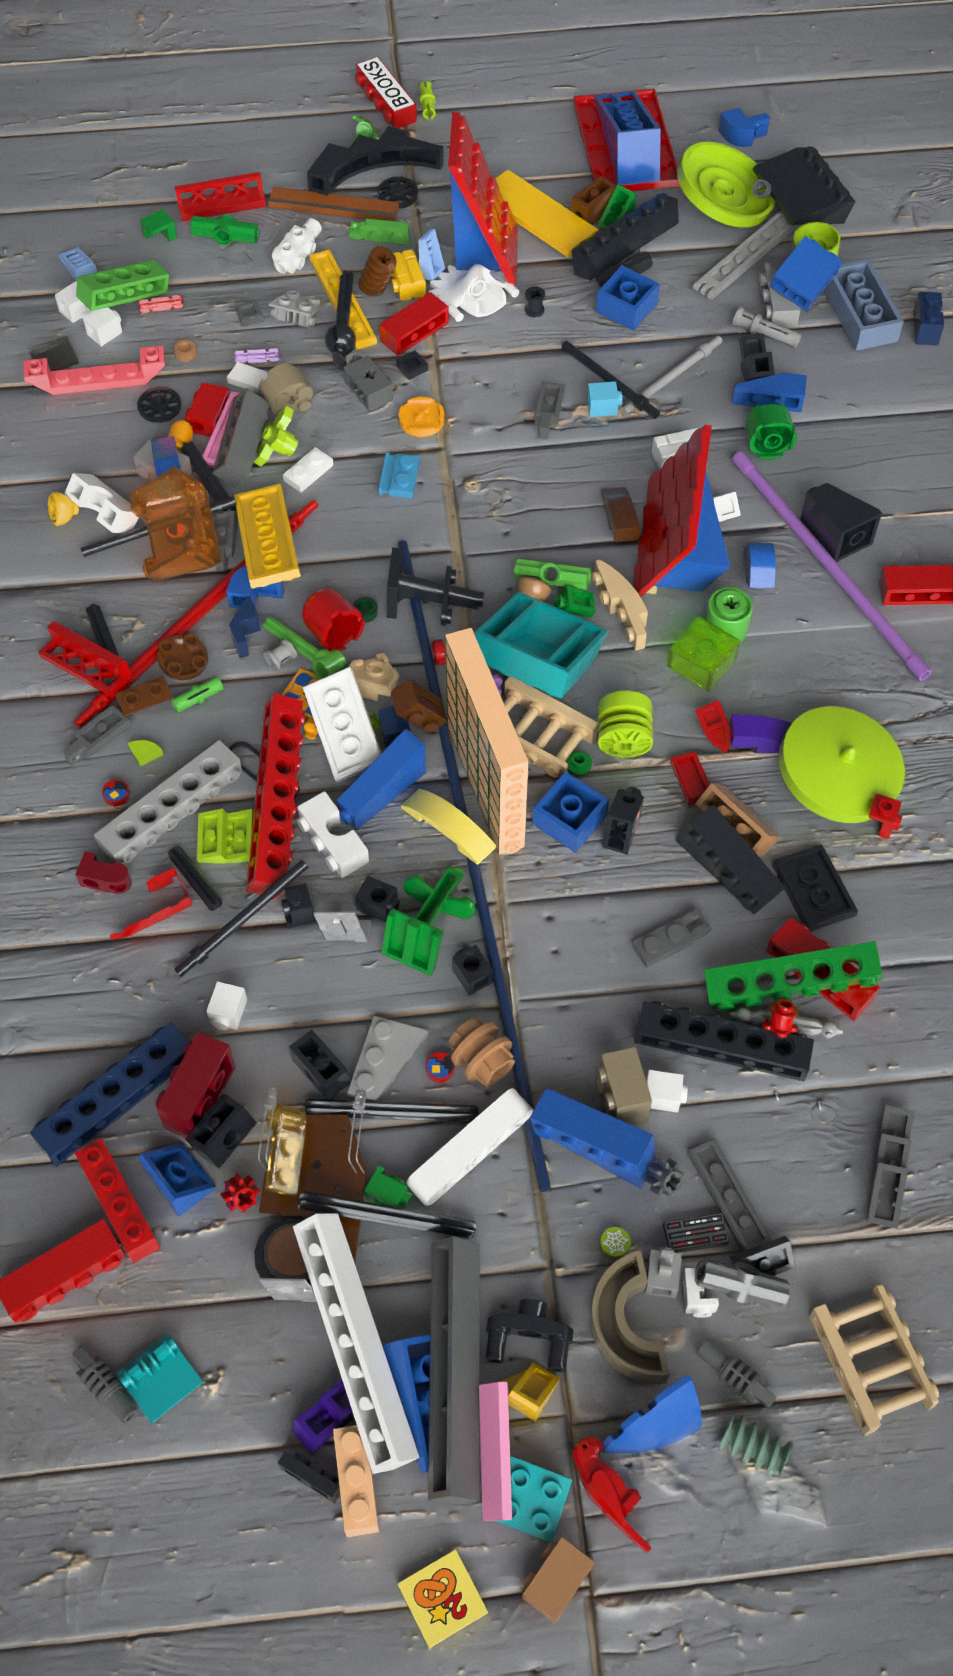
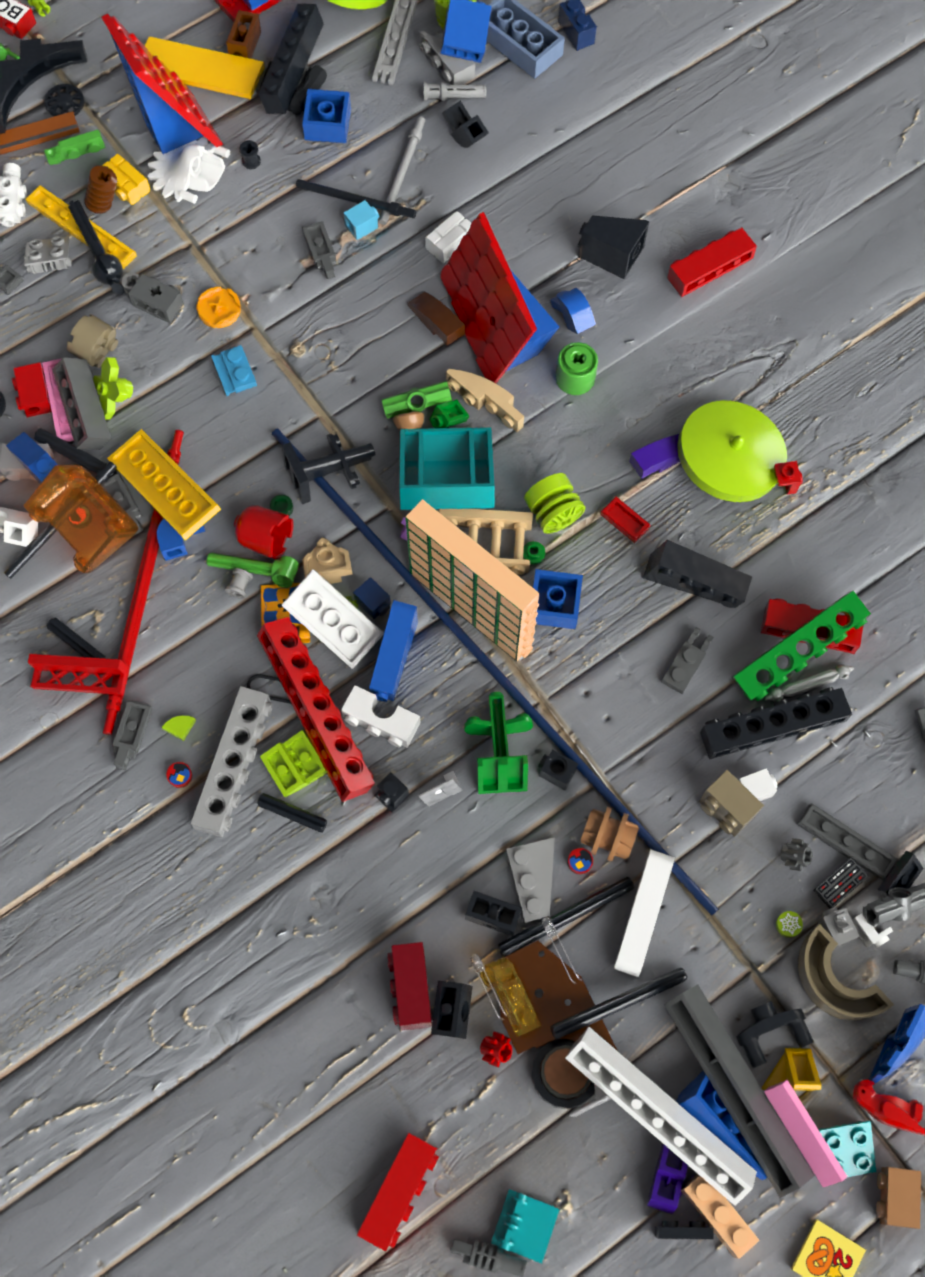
camera: 30 degrees left, 10 degrees up
dark blue brick [29,1022,188,1167] -> none
red brick [74,1138,160,1264] -> none
dark red leg [76,852,132,894] -> none
red piece [110,868,192,940] -> none
reddish brown hinge [115,676,173,717] -> none
blue slope [138,1143,216,1216] -> none
reddish brown dish [157,633,208,680] -> none
light orange brick [168,420,193,454] -> none
bright green pin [170,676,224,713] -> none
black bar [174,859,309,977] -> none
white brick [206,982,247,1030] -> none
white tile [227,362,268,394] -> none
dark blue slope [229,597,261,658] -> none
axle [234,348,279,364] -> none
white plate [283,447,333,493] -> none
black brick [355,876,400,922] -> none
green brick [364,1166,413,1209] -> none
red brick [379,292,449,356] -> none
reddish brown brick [391,680,447,733] -> none
black plate [396,350,428,380] -> none
light yellow slope [401,789,496,865] -> none
light blue slope [418,228,445,280] -> none
red tile [432,639,446,666] -> none
blue wedge [530,1088,656,1189] -> none
green slope [598,184,637,229] -> none
black torso [602,787,644,855] -> none
clear neon green brick [667,616,741,692] -> none
red plate [695,700,731,752] -> none
medium nougat brick [695,783,780,857] -> none
white plate [713,491,740,522] -> none
blue slope [732,373,807,412] -> none
medium lavender piece [732,451,932,681] -> none
green brick [744,404,797,460] -> none
red brick [763,999,799,1038] -> none
black tile [772,844,858,932] -> none

